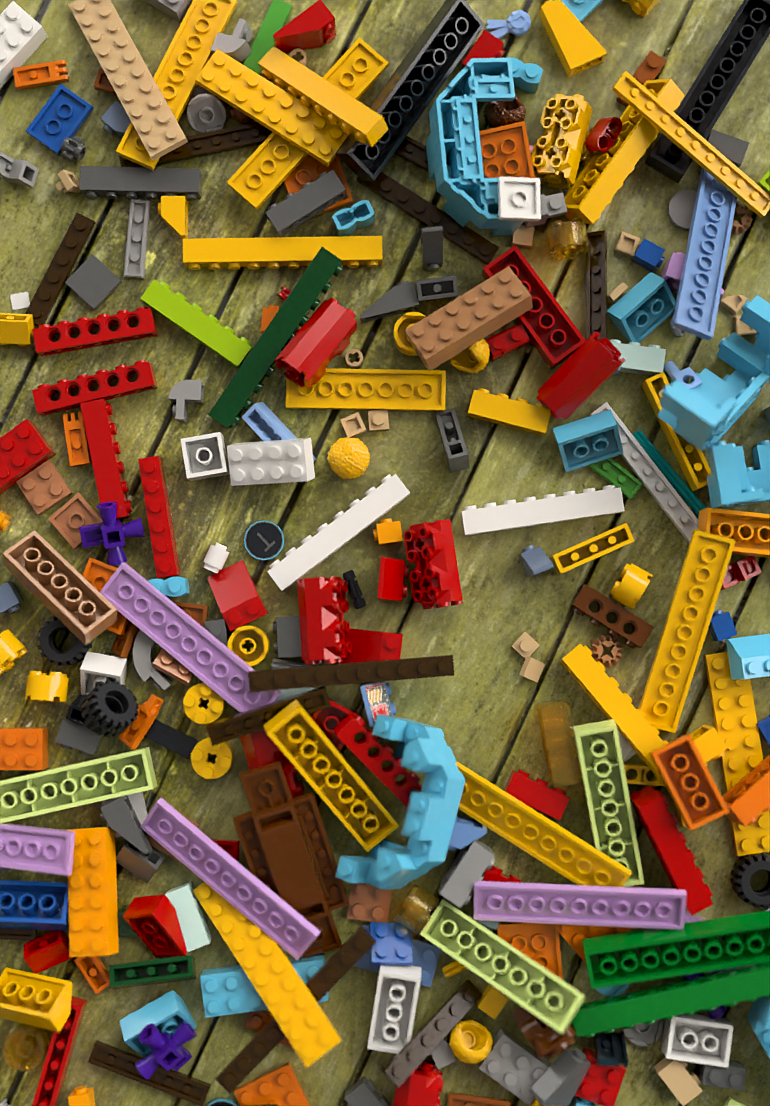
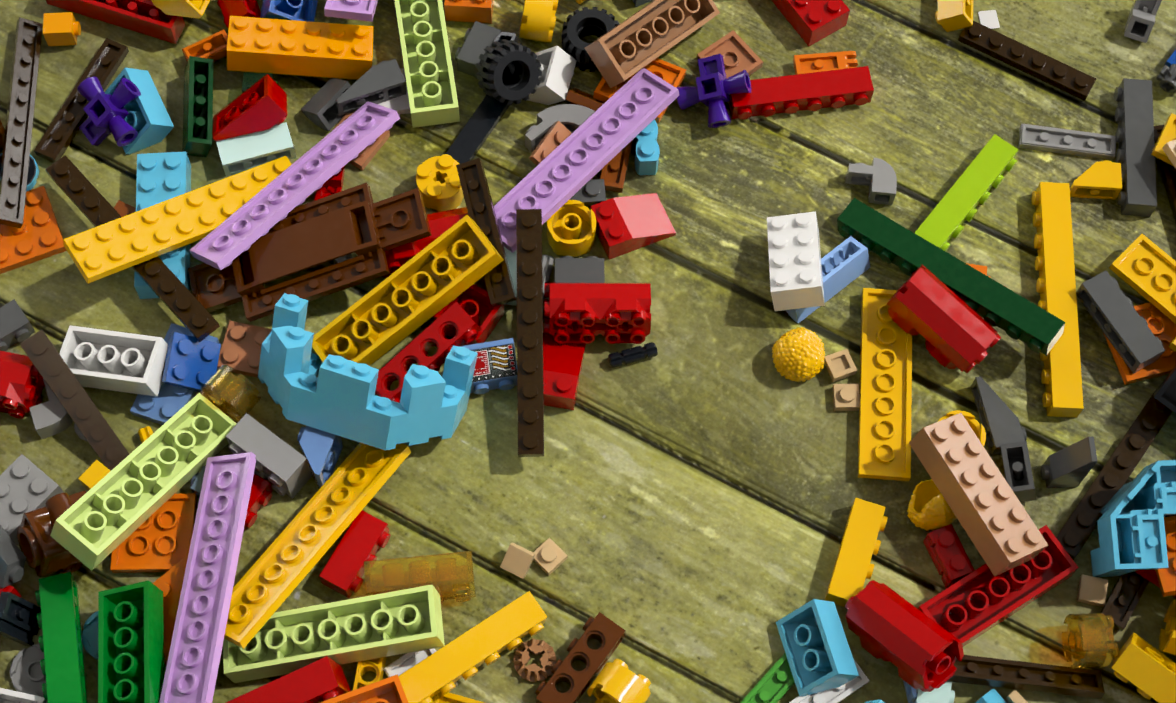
camera: 90 degrees right, 20 degrees down
nougat plate [16,460,73,515] -> none
red brick [32,307,158,357] -> none
red brick [32,360,158,416] -> none
tan tile [55,170,80,194] -> none
dark grey tile [65,254,122,310] -> none
orange hinge [118,694,164,750] -> none
red brick [138,456,181,579] -> none
white brick [181,432,230,481] -> none
yellow brick [183,682,227,724] -> none
white brick [203,542,229,574] -> none
black tile [244,520,284,560] -> none
white brick [267,474,410,591] -> none
medium azure brick [332,200,375,236] -> none
tan bush [345,349,363,368] -> none
light orange brick [373,519,403,545] -> none
red slope [378,557,409,601] -> none
red brick [404,519,463,610] -> none
dark grey slope [435,408,470,473] -> none
yellow hair [449,1019,493,1064] -> none
white brick [461,485,625,536] -> none
white plate [498,177,541,222] -> none
sand blue slope [519,545,554,577] -> none
light grey brick [524,192,568,228] -> none
yellow brick [550,523,635,575] -> none

